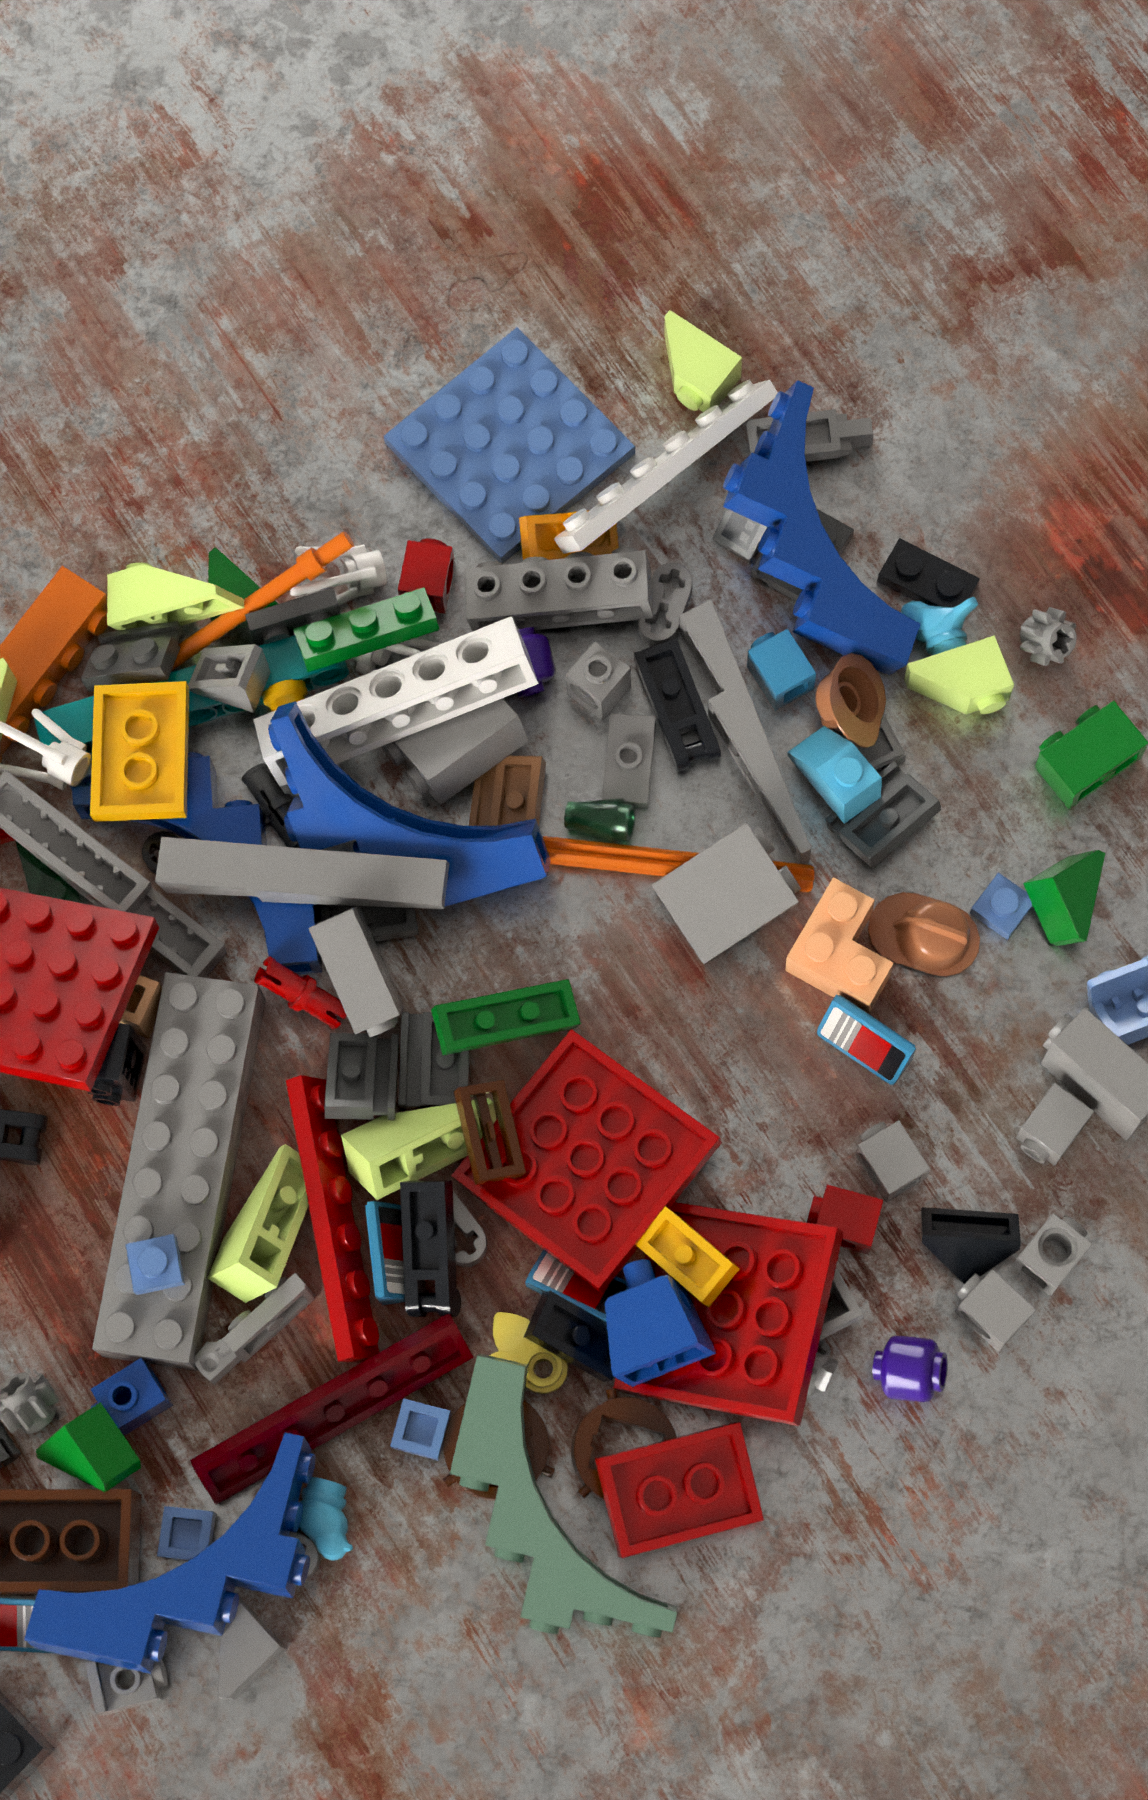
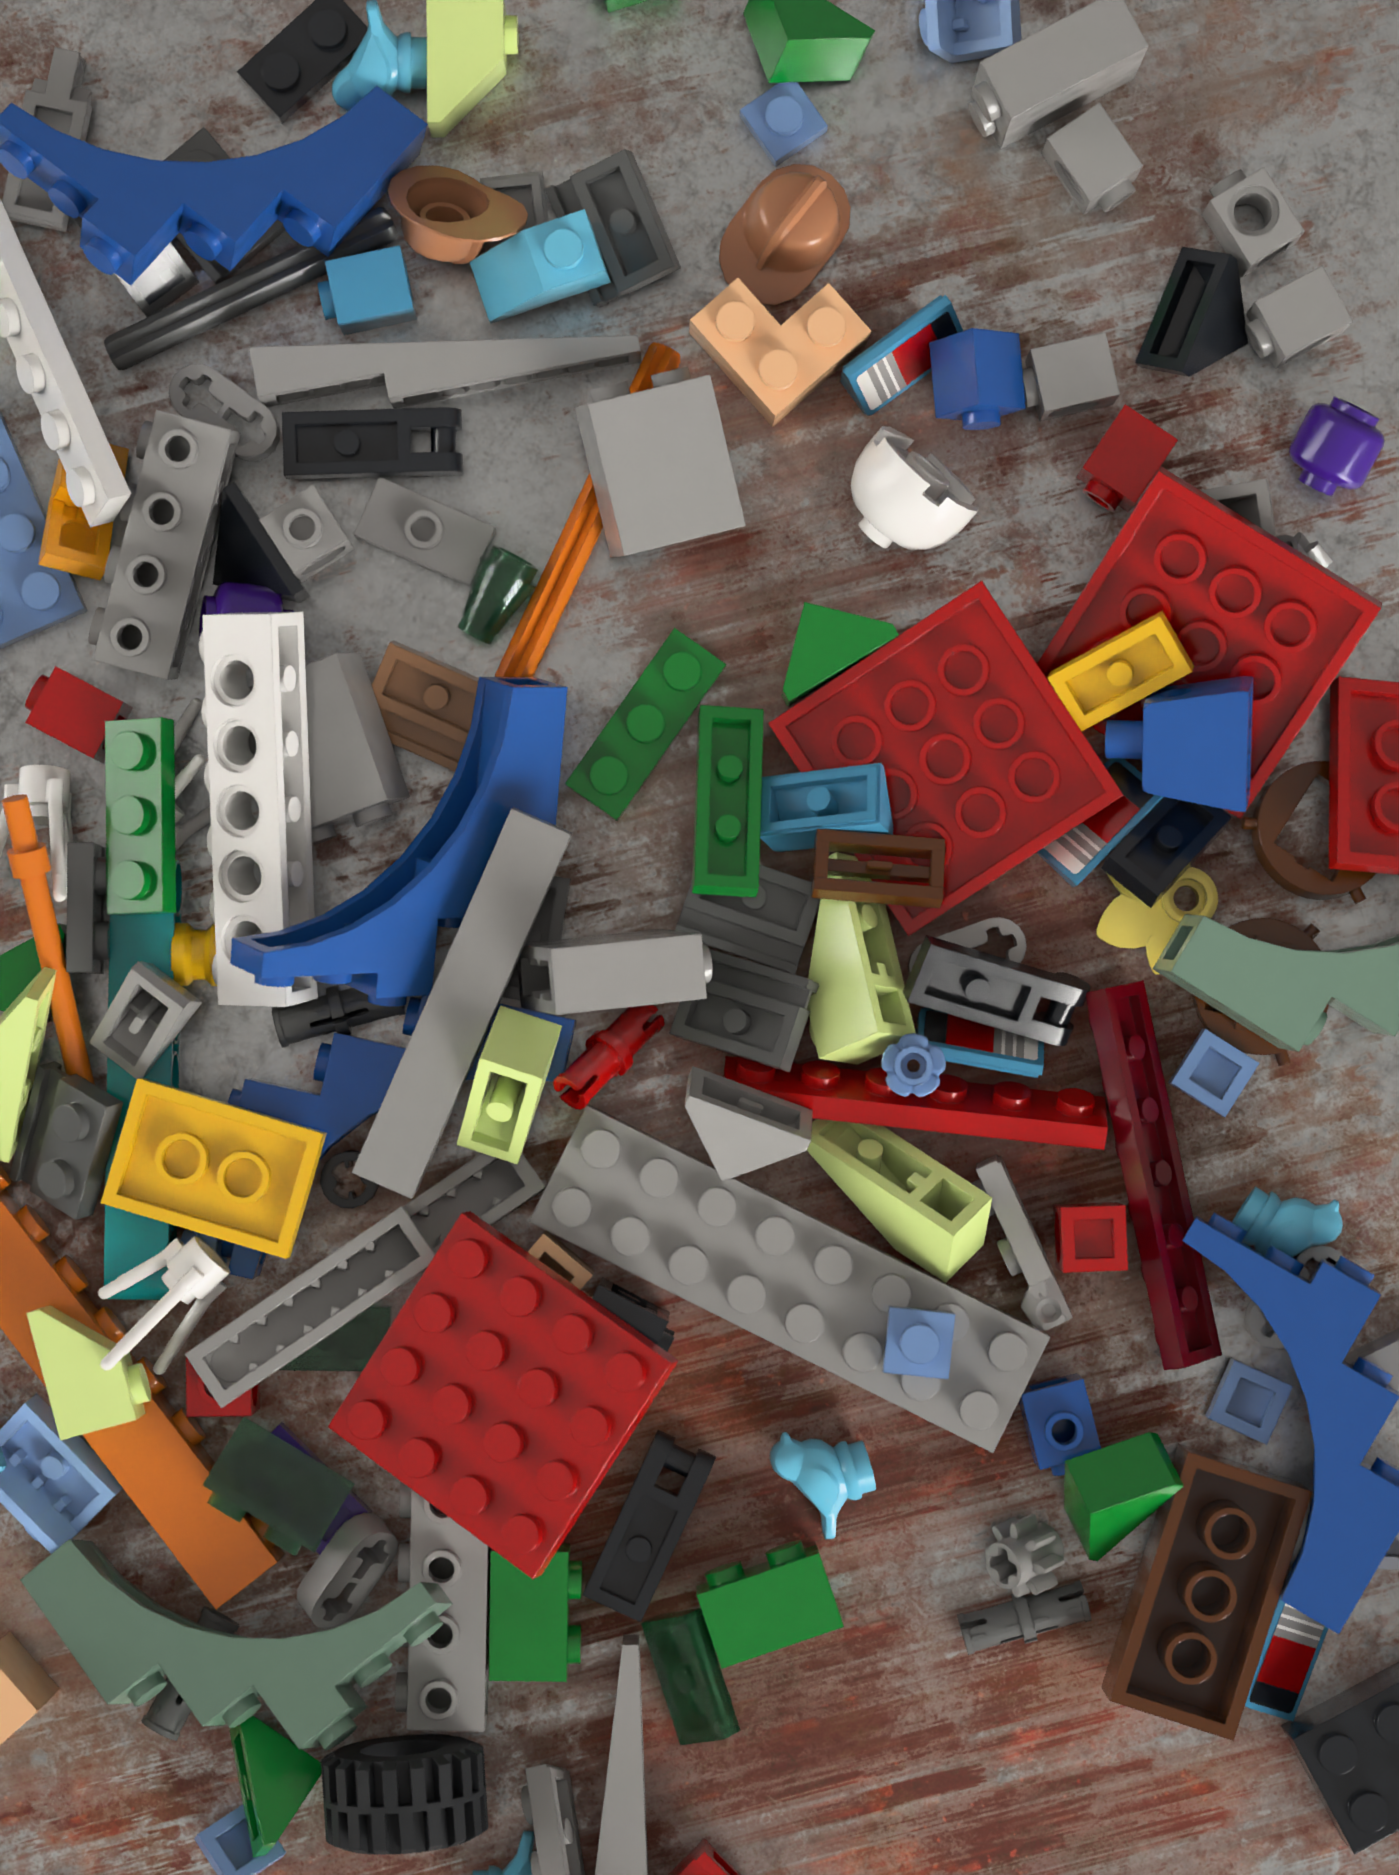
camera: 80 degrees left, 15 degrees up
none -> dark grey axle [104,207,398,370]
none -> black slope [212,482,310,603]
none -> yellowish green slope [456,1005,562,1165]
none -> green plate [565,628,726,821]
none -> light grey slope [685,1066,813,1182]
none -> dark azure slope [760,763,893,852]
none -> medium azure animal [769,1432,876,1540]
none -> green slope [781,602,899,706]
none -> white cylinder [851,426,979,550]
none -> medium blue plate [881,1033,946,1097]
none -> blue brick [929,328,1026,430]
none -> red brick [1053,1202,1128,1273]

